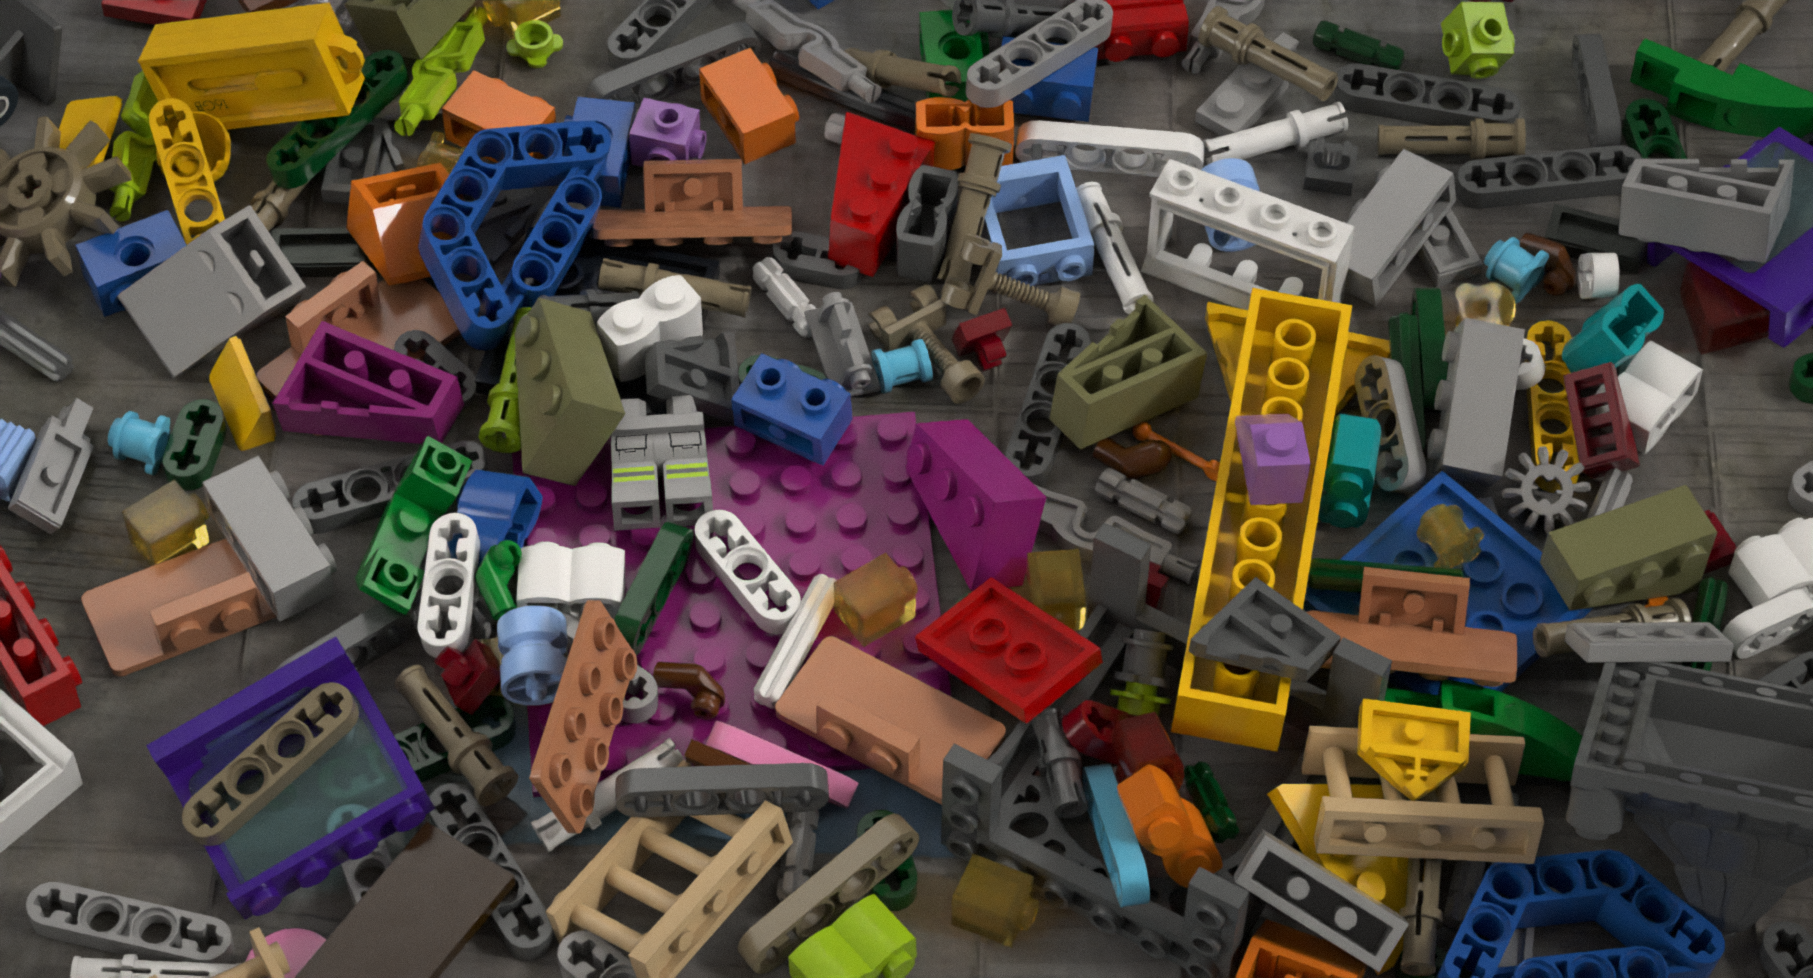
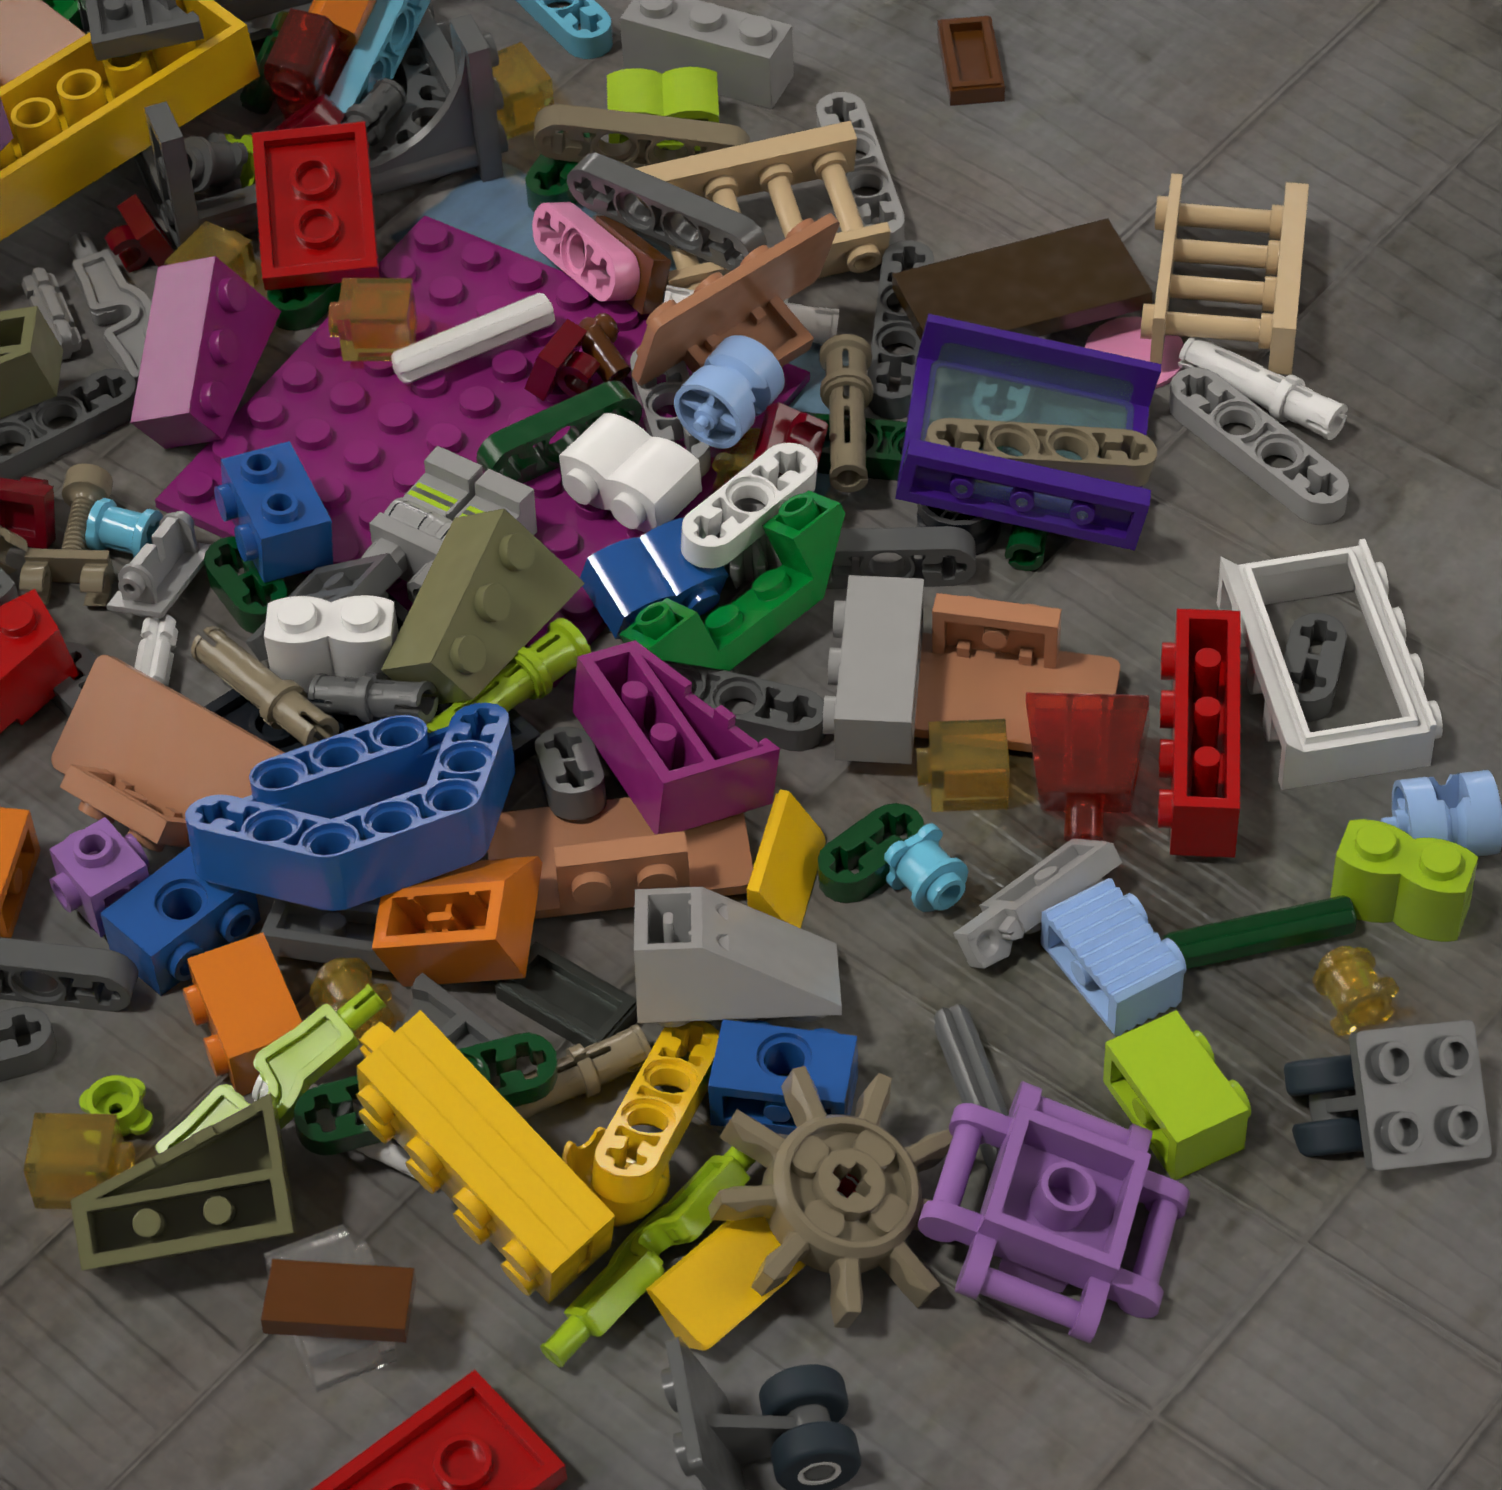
camera: 140 degrees left, 5 degrees down
green arm [475,540,522,620] -> none
white beam [695,510,801,634] -> none
nougat bracket [775,636,1006,805] -> none
none -> dark red tile [524,318,600,401]
none -> clear red torso [1025,692,1150,842]

